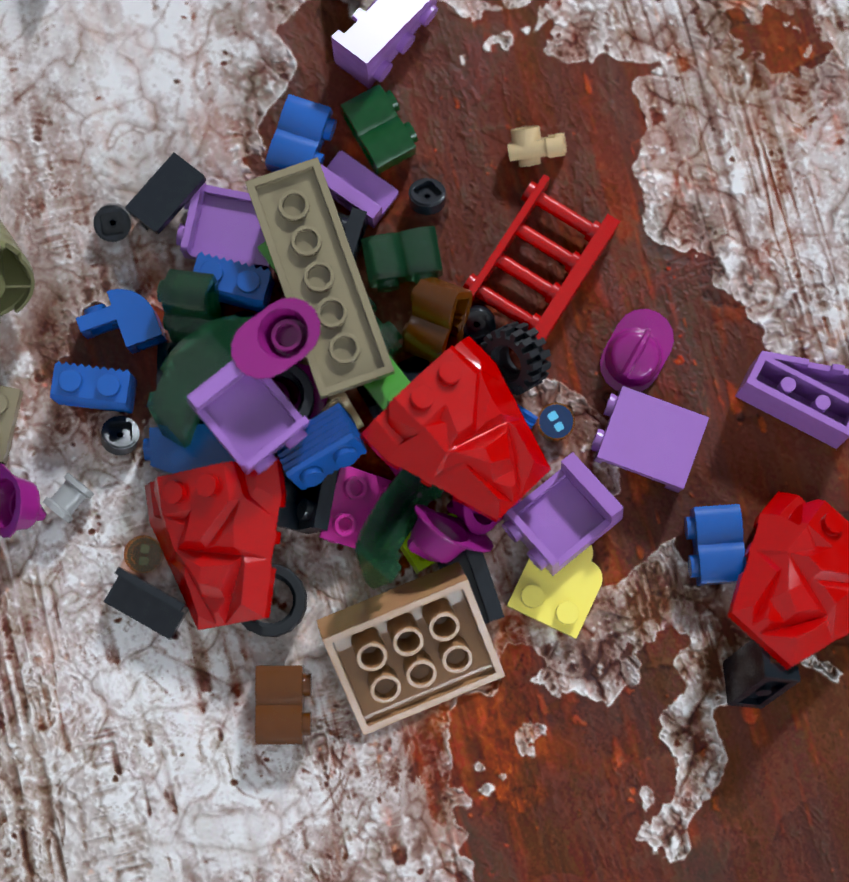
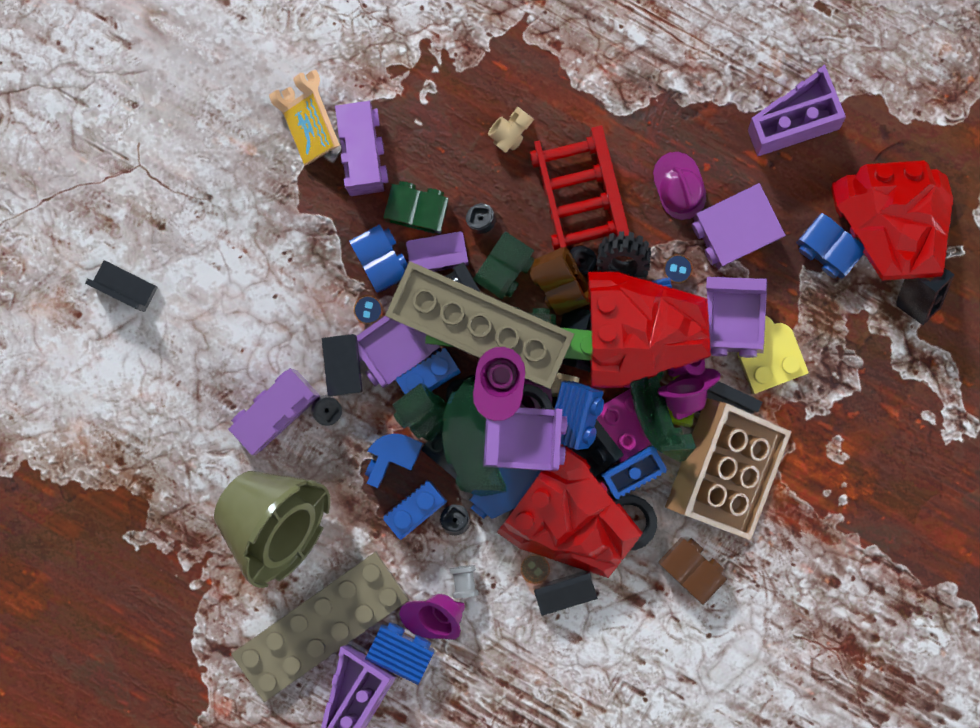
camera: 45 degrees left, 5 degrees up
none -> medium lavender wedge [228,368,320,455]
none -> dark blue tile [354,295,383,325]
none -> blue brick [600,446,667,499]

